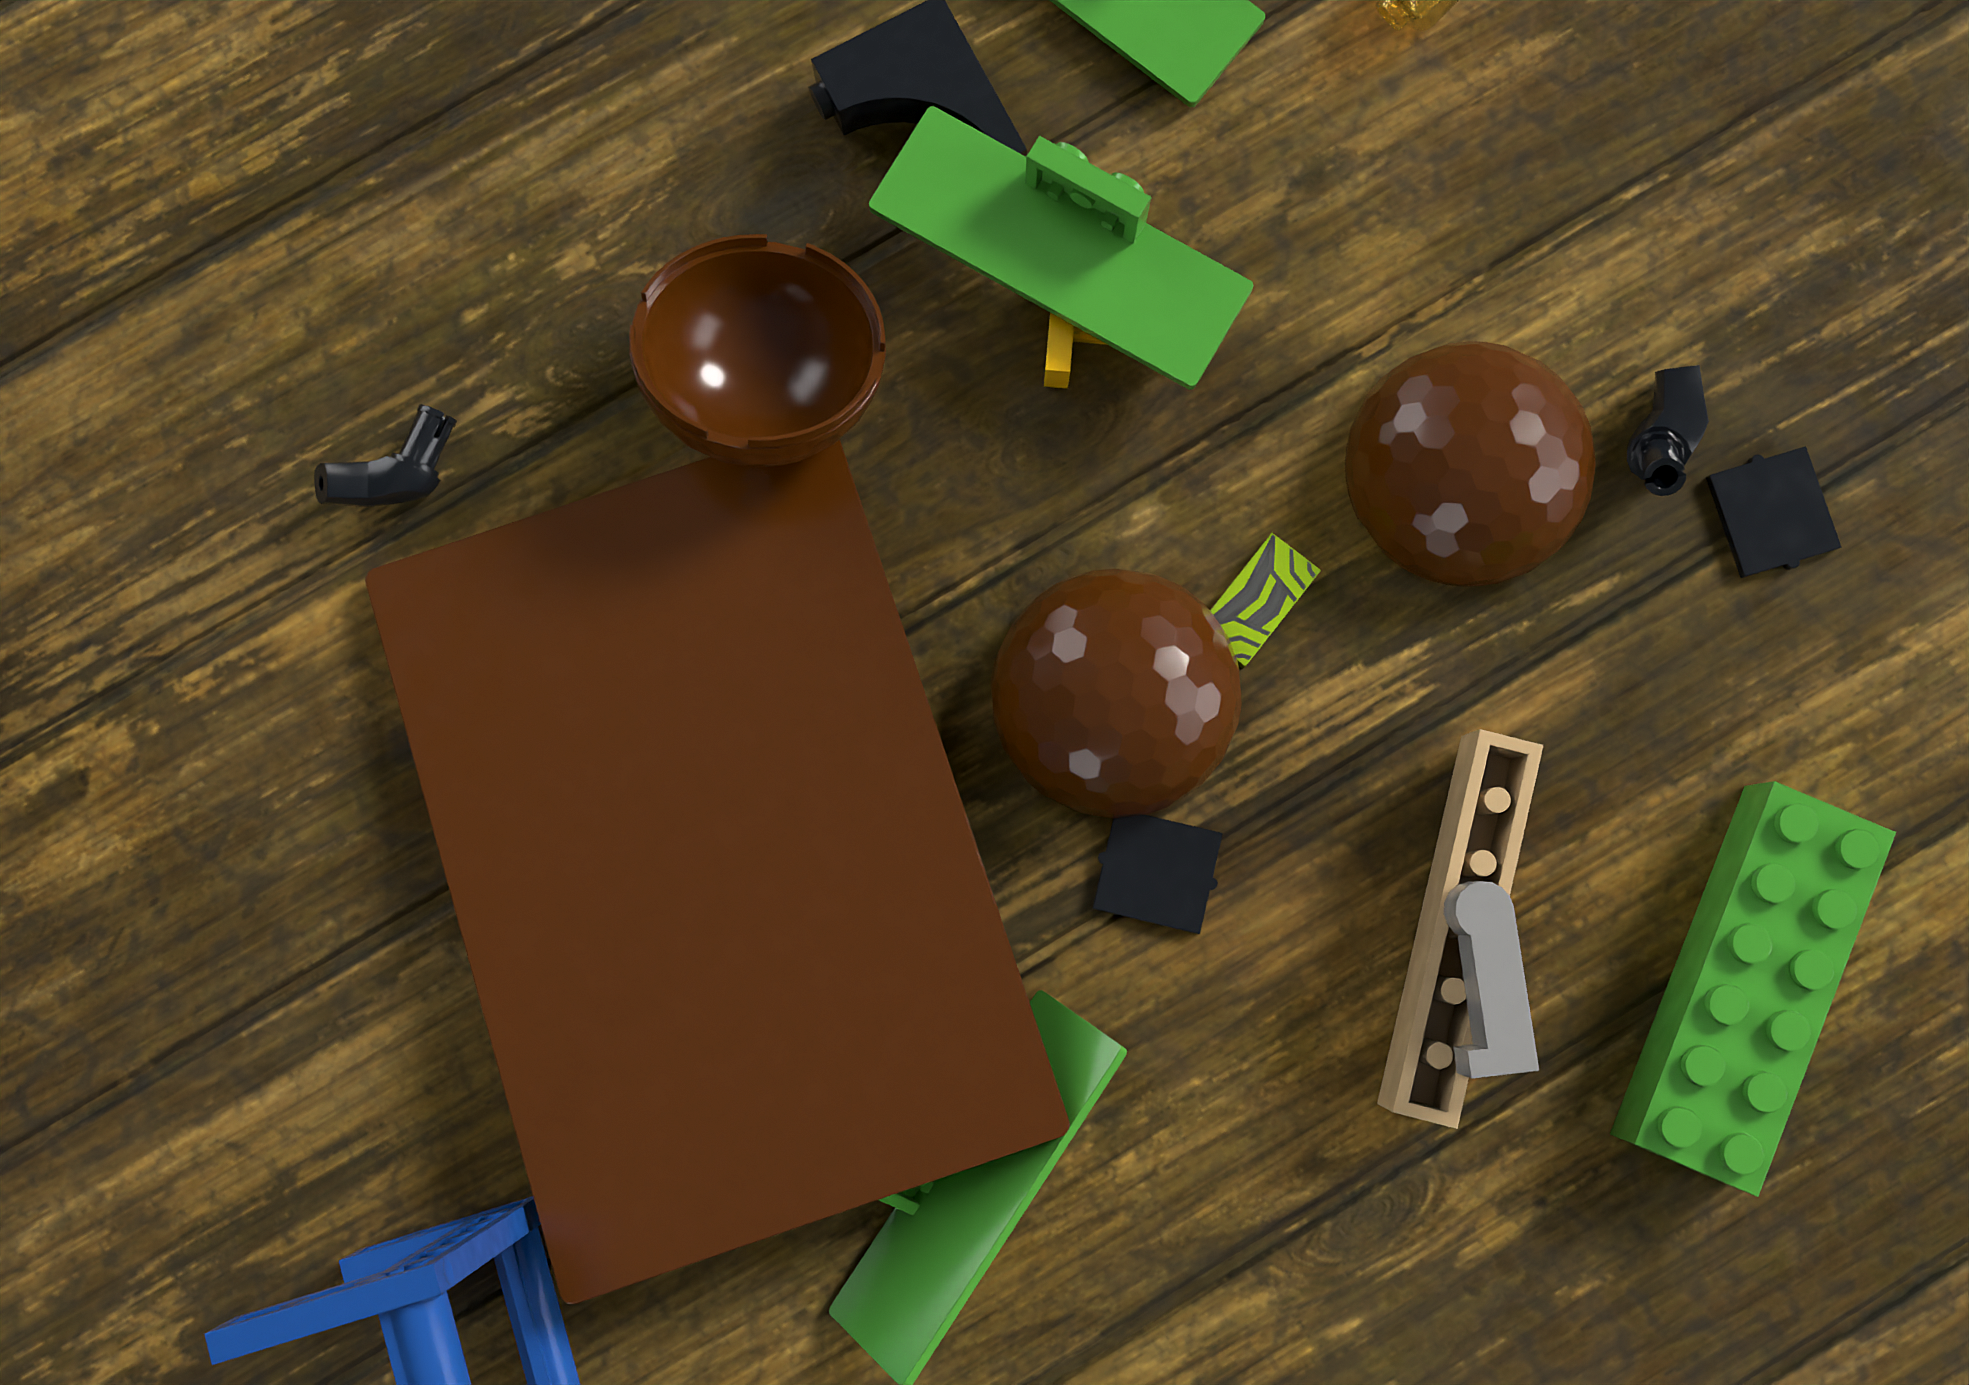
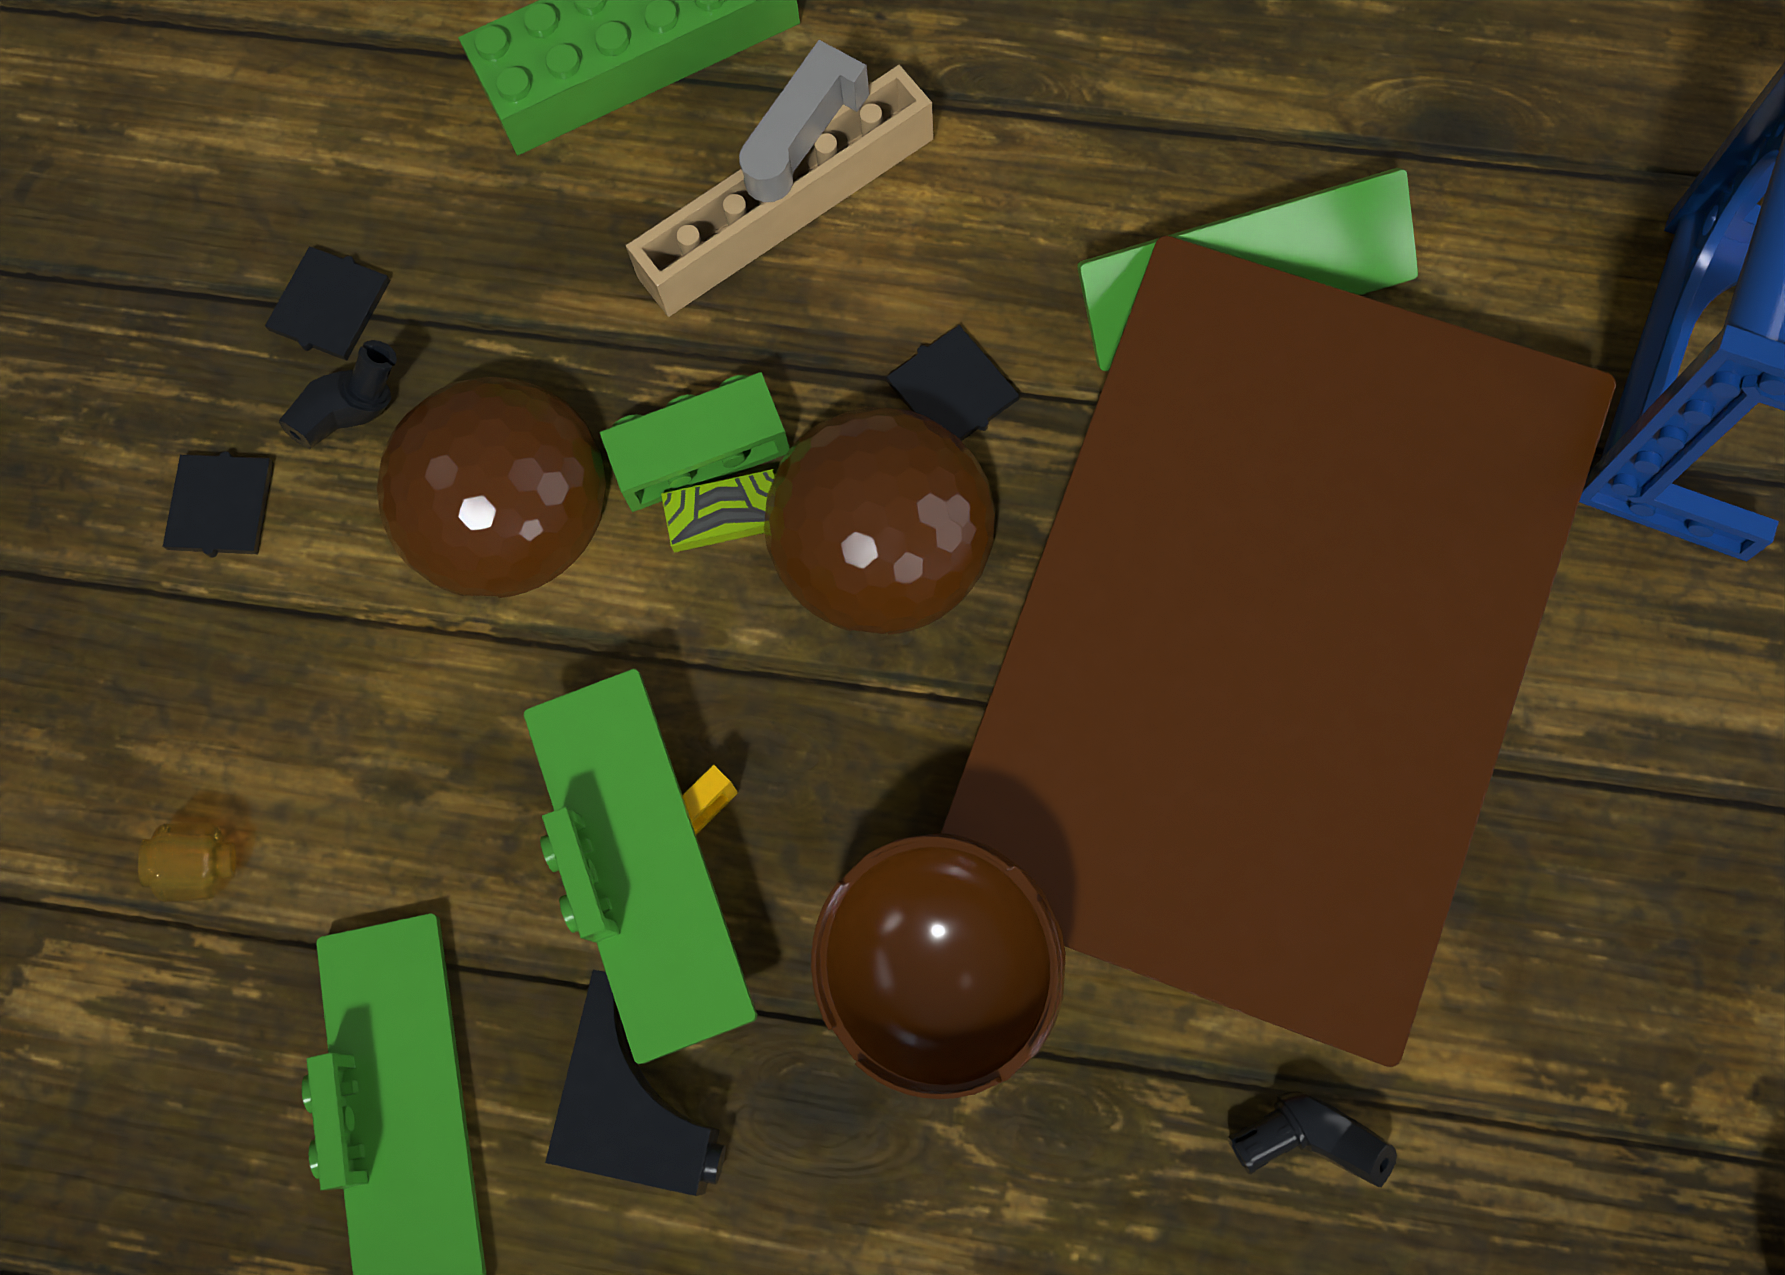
camera: 135 degrees left, 10 degrees down
none -> black piece [162,451,274,558]
none -> bright green brick [599,372,790,512]

